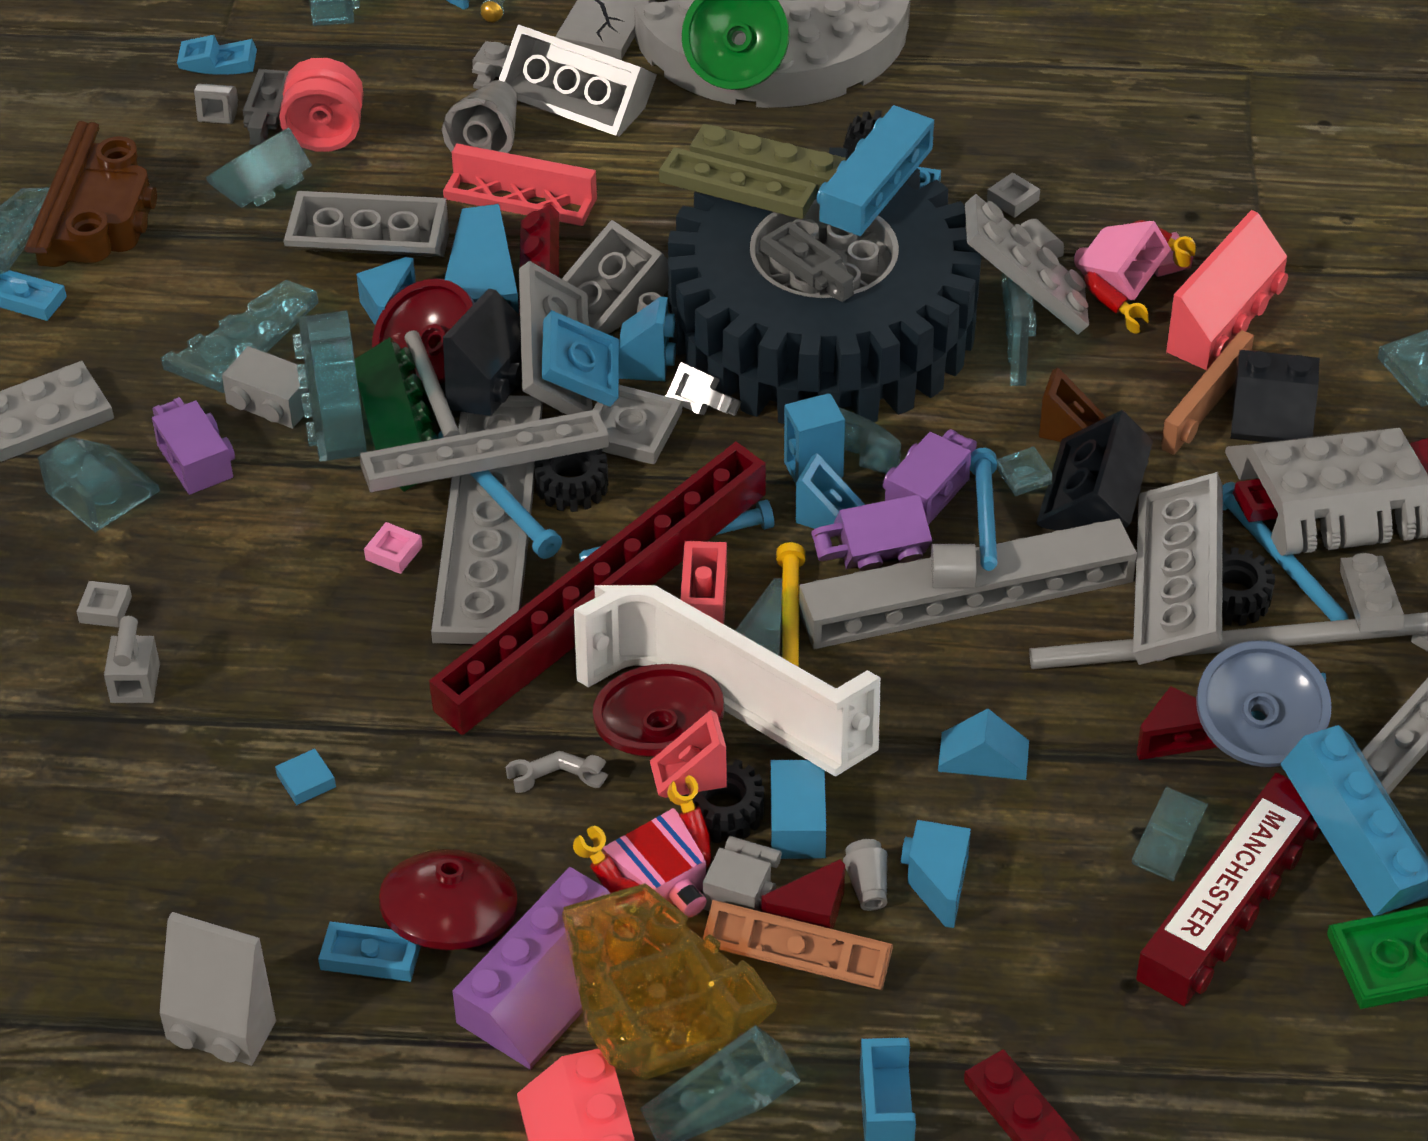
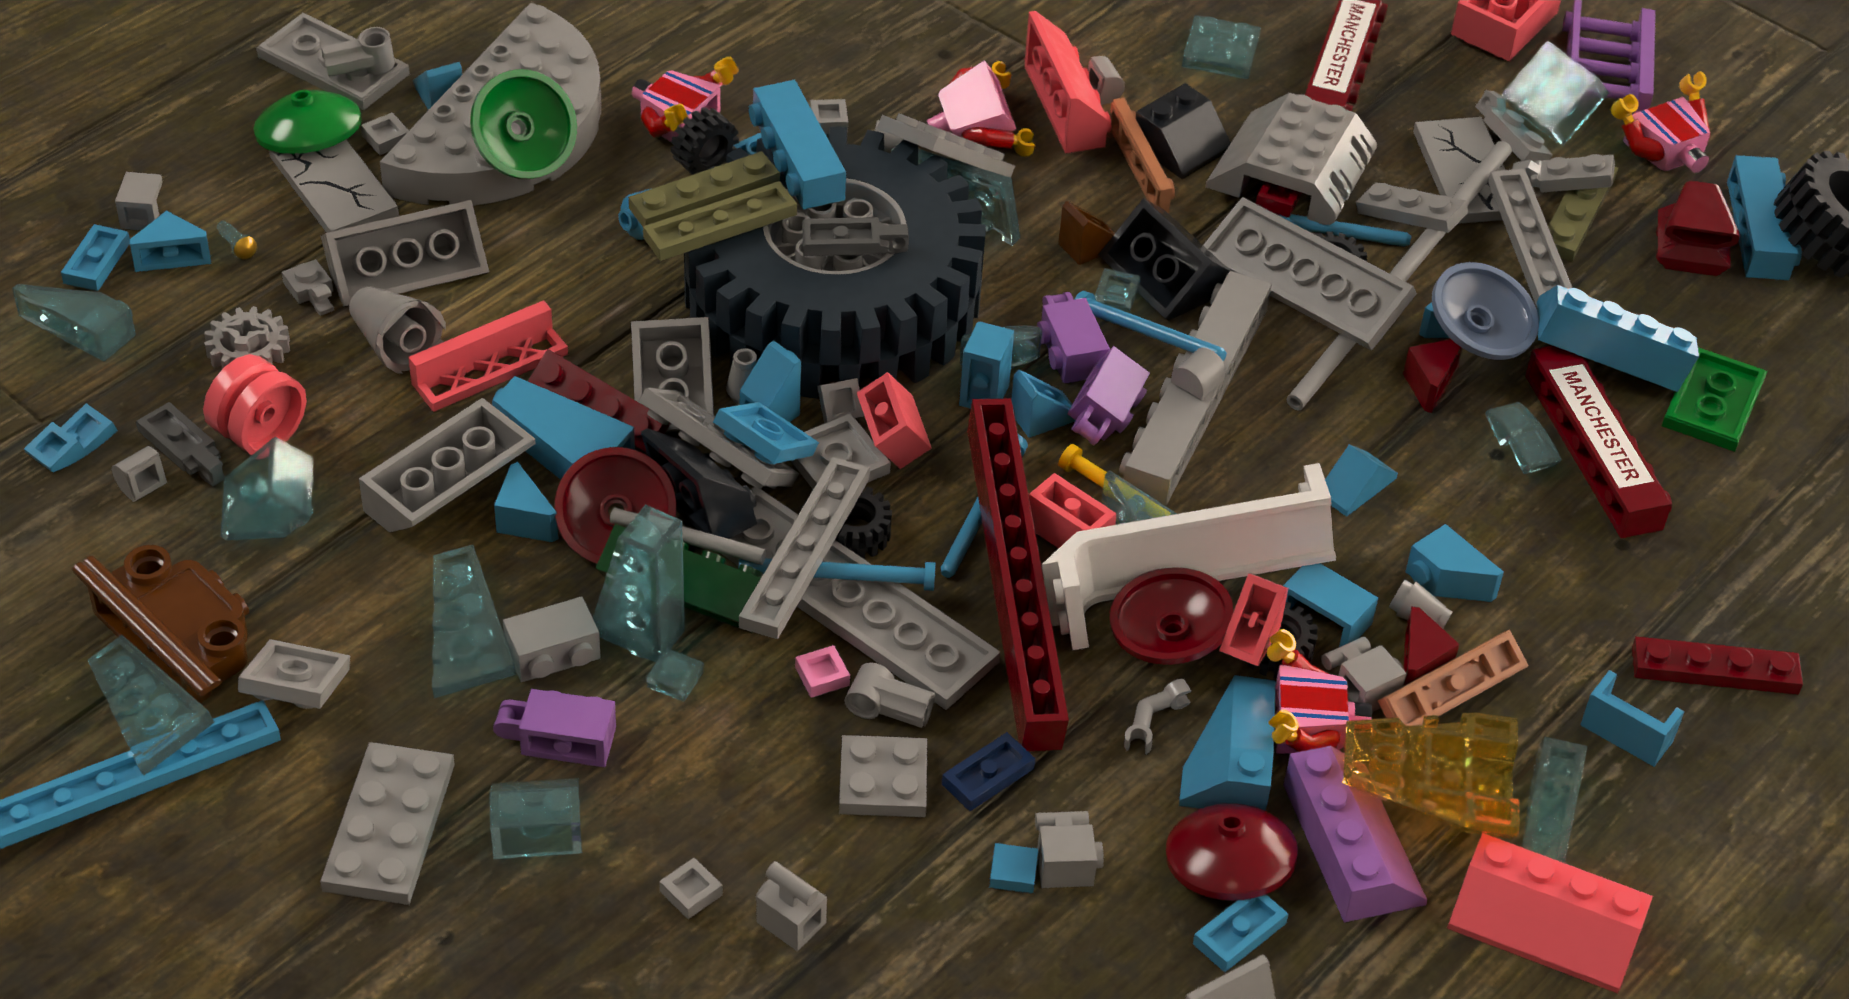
camera: 55 degrees left, 0 degrees up
none -> light grey gear [204,306,290,369]
none -> light grey plate [238,639,350,709]
none -> torso [632,57,739,142]
none -> clear light blue plate [647,648,704,702]
none -> light grey plate [839,735,927,817]
none -> light grey piece [844,662,935,728]
none -> coral brick [857,372,932,469]
none -> dark blue plate [942,732,1035,811]
none -> light grey brick [1035,811,1104,888]
none -> light grey brick [1087,56,1125,105]
none -> dark azure wedge [1179,675,1276,811]

